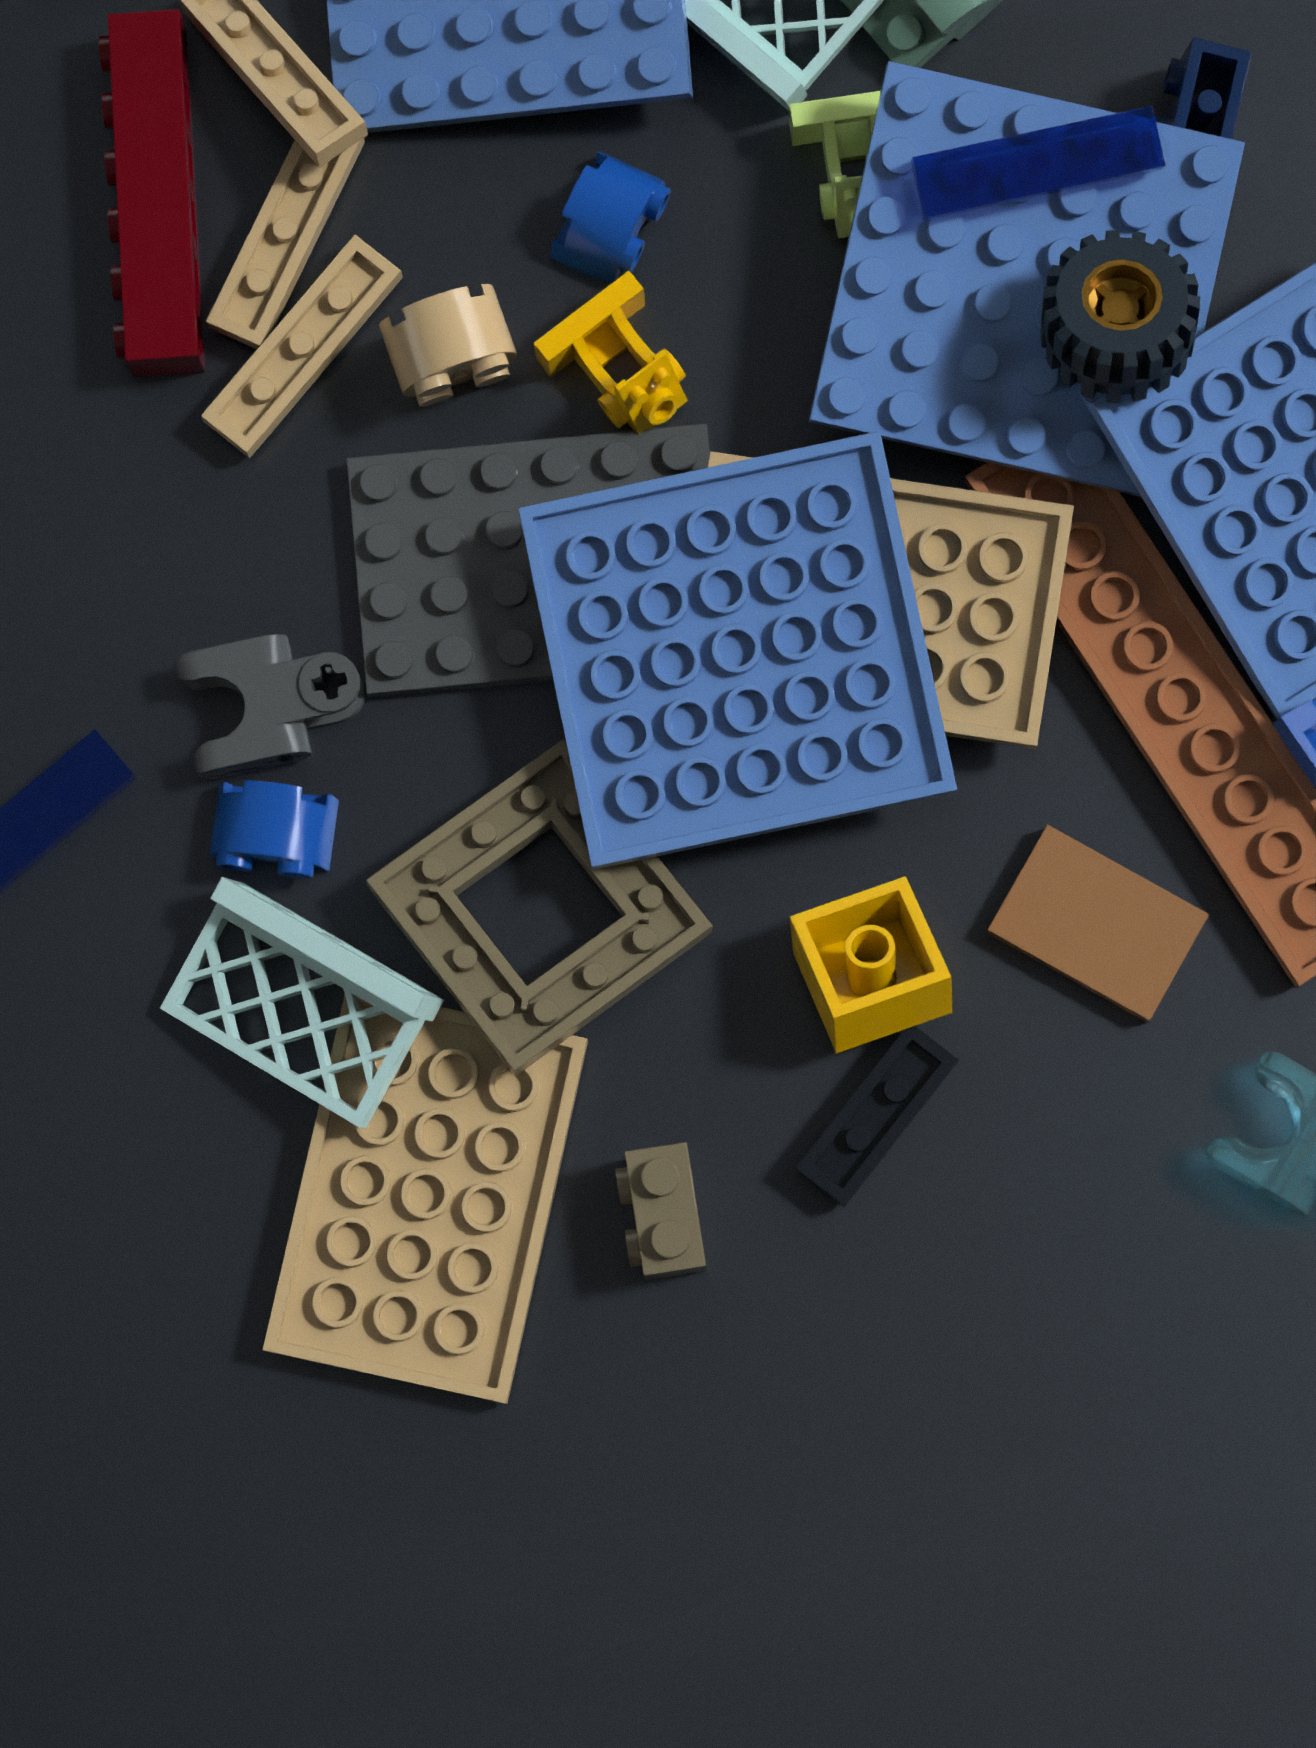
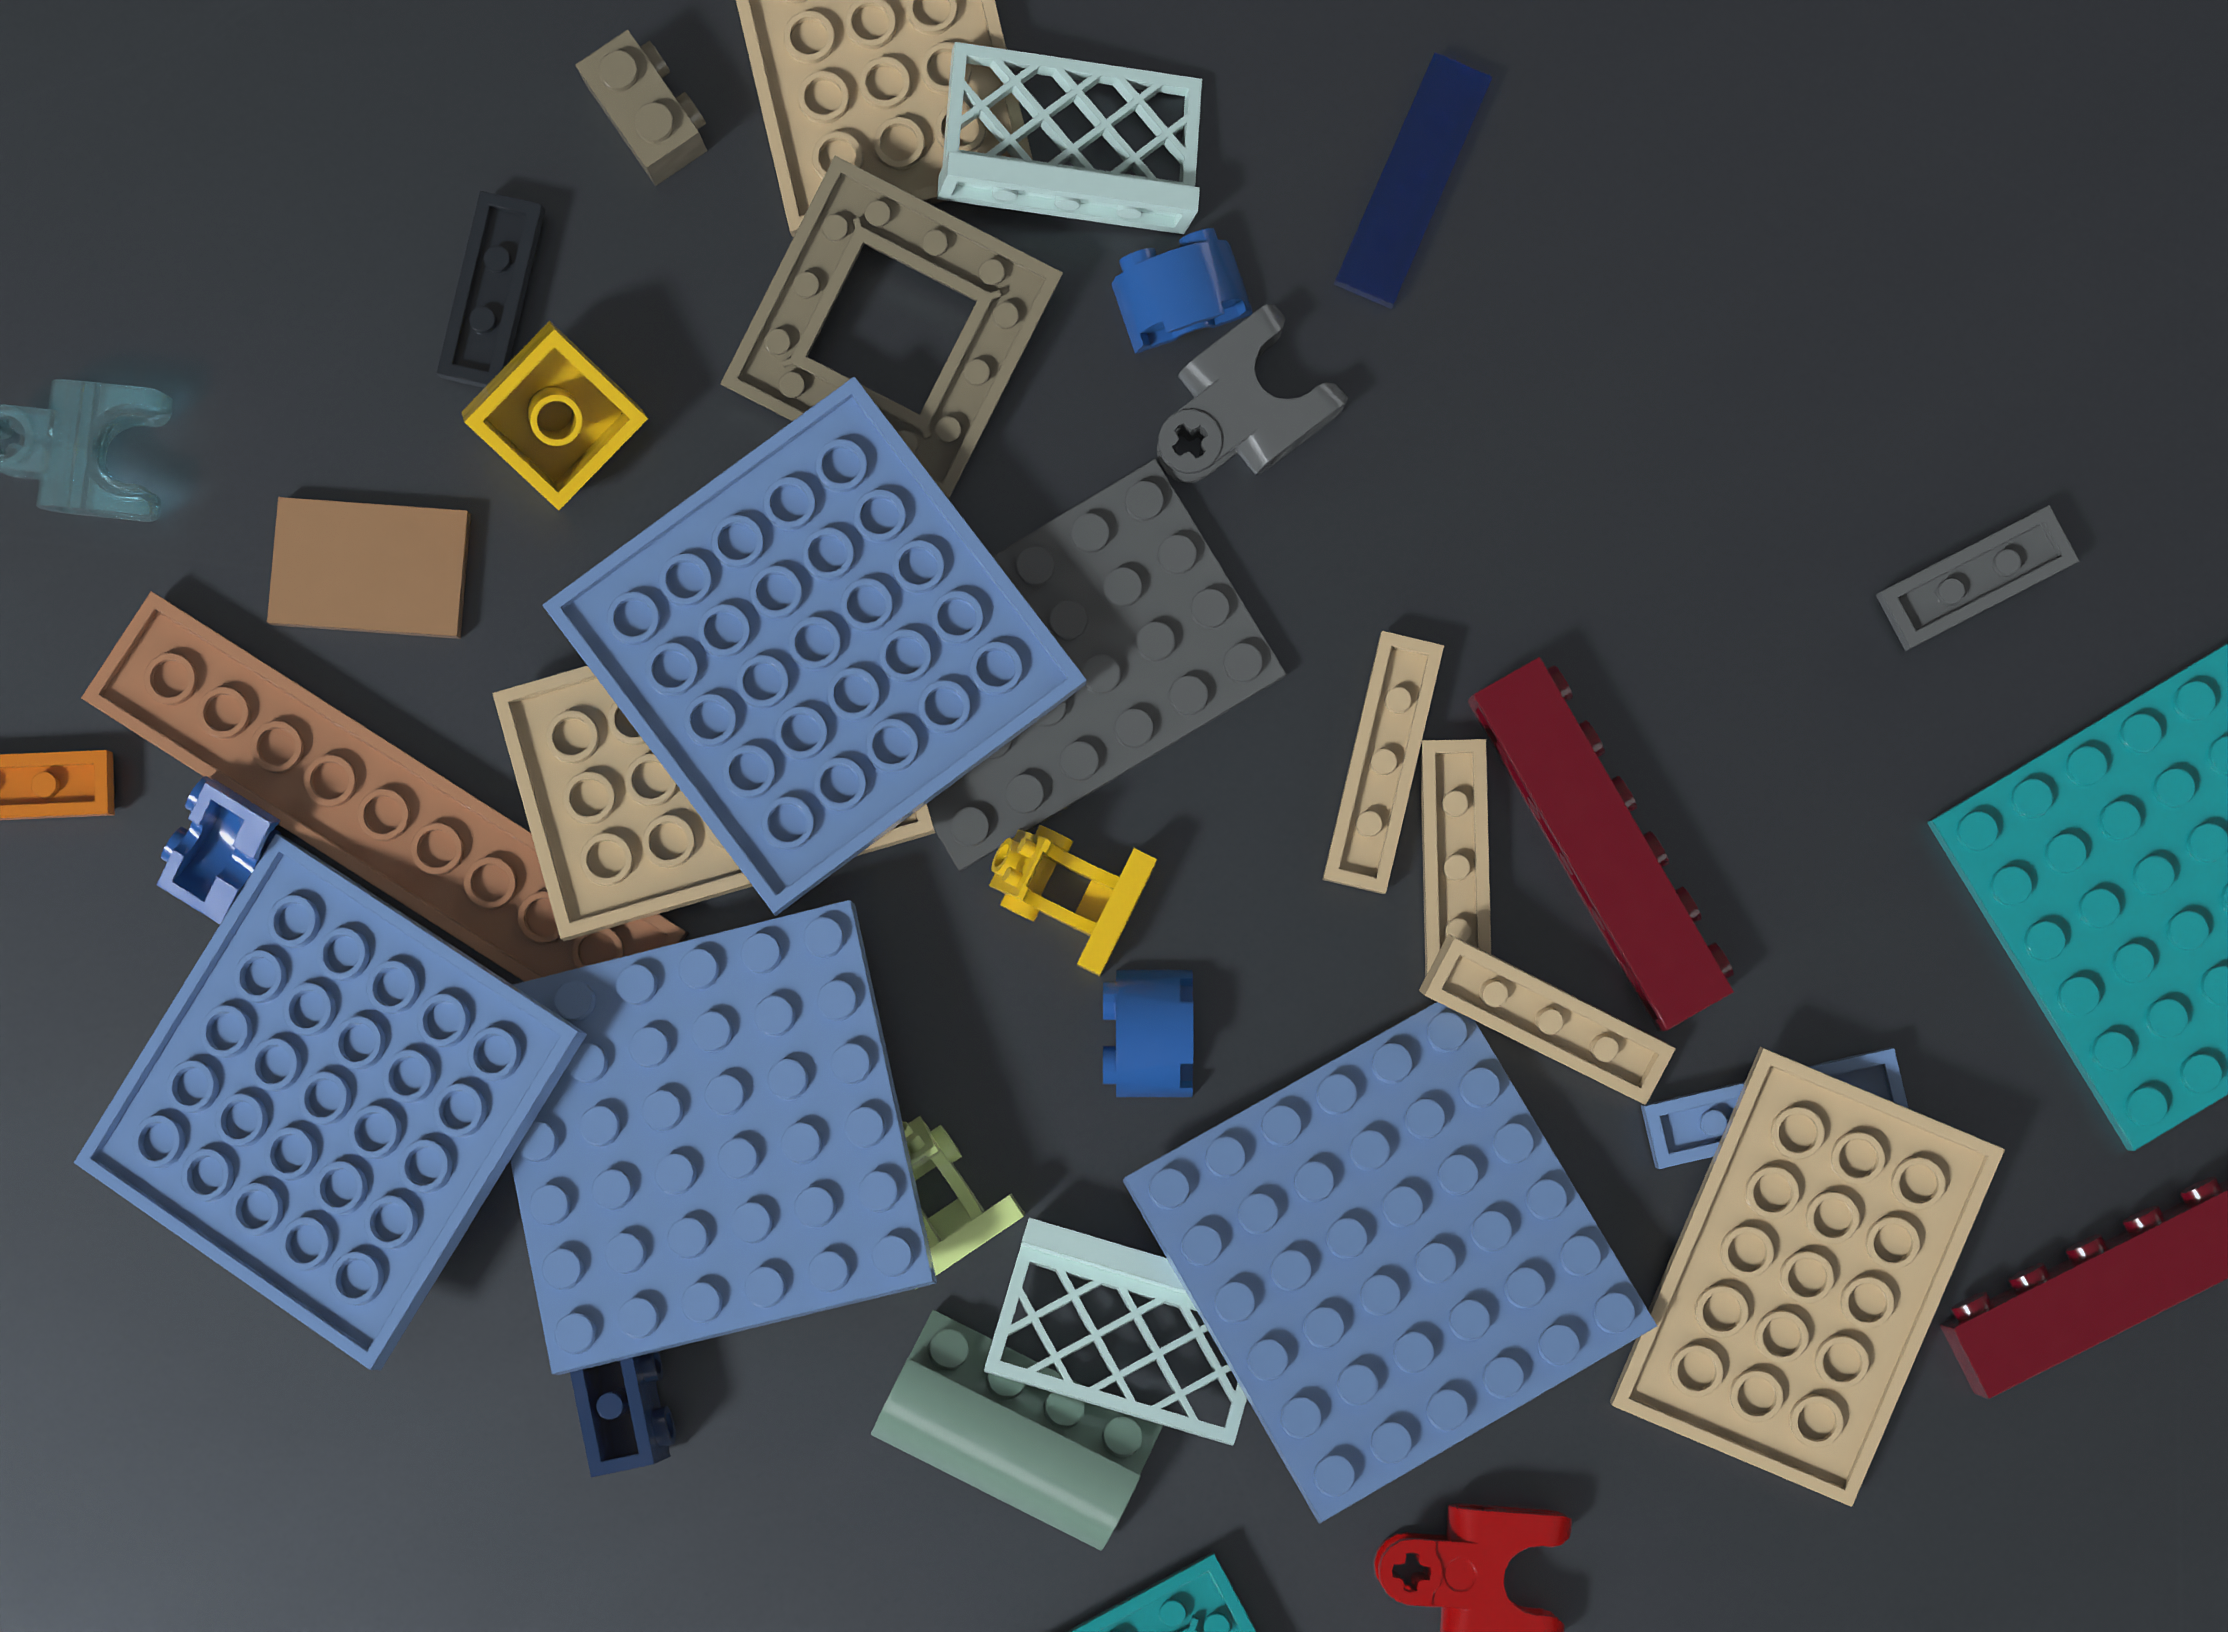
camera: 150 degrees right, 5 degrees up
tan brick [379,284,517,407] -> none
clear blue tile [910,106,1166,221] -> none
black wheel [1040,230,1200,403] -> none

